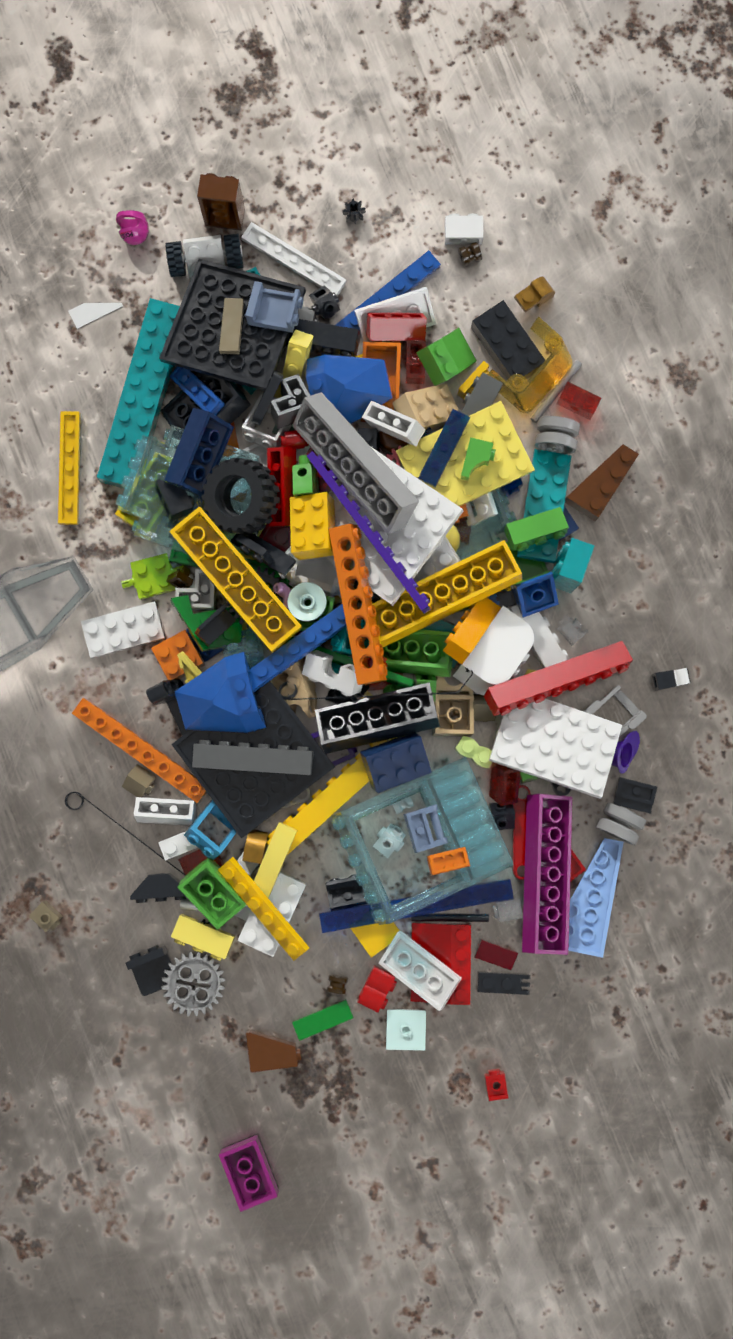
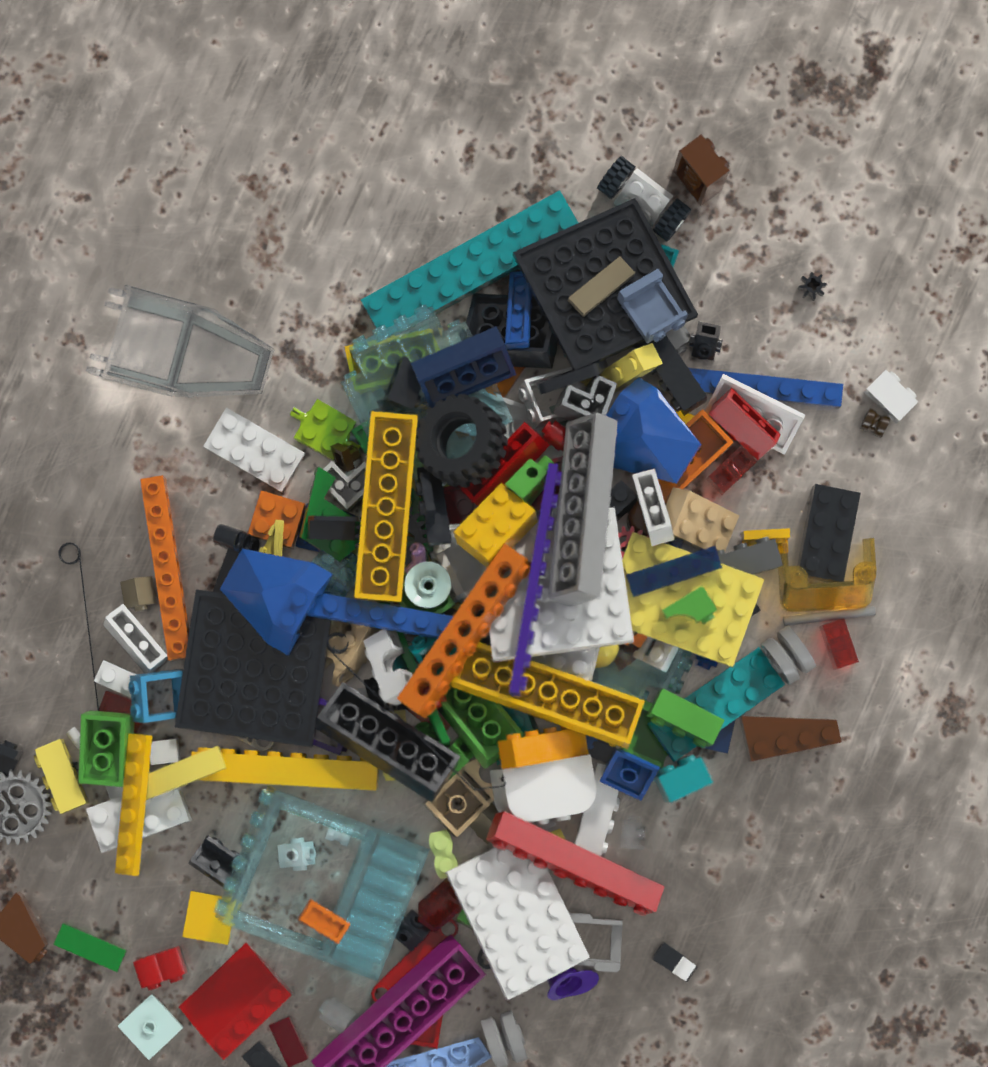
camera: 45 degrees right, 0 degrees up
yellow plate [58,411,81,525] -> none
white sticker [68,303,123,329] -> none
dark pink helmet [116,210,149,245] -> none
black slope [130,873,186,903] -> none
dark grey brick [192,740,314,775] -> none
white plate [241,222,346,296] -> none
pearl gold brick [242,830,269,864] -> none
clear blue plate [319,879,514,933] -> none
dark brown wheel [327,975,348,994] -> none
dark blue brick [360,733,432,794] -> none
white plate [378,931,462,1011] -> none
sand blue plate [403,804,448,853] -> none
black bar [411,914,489,922] -> none
bright green slope [416,328,477,386] -> none
pearl gold brick [514,276,555,313] -> none
black plate [612,777,658,814] -> none

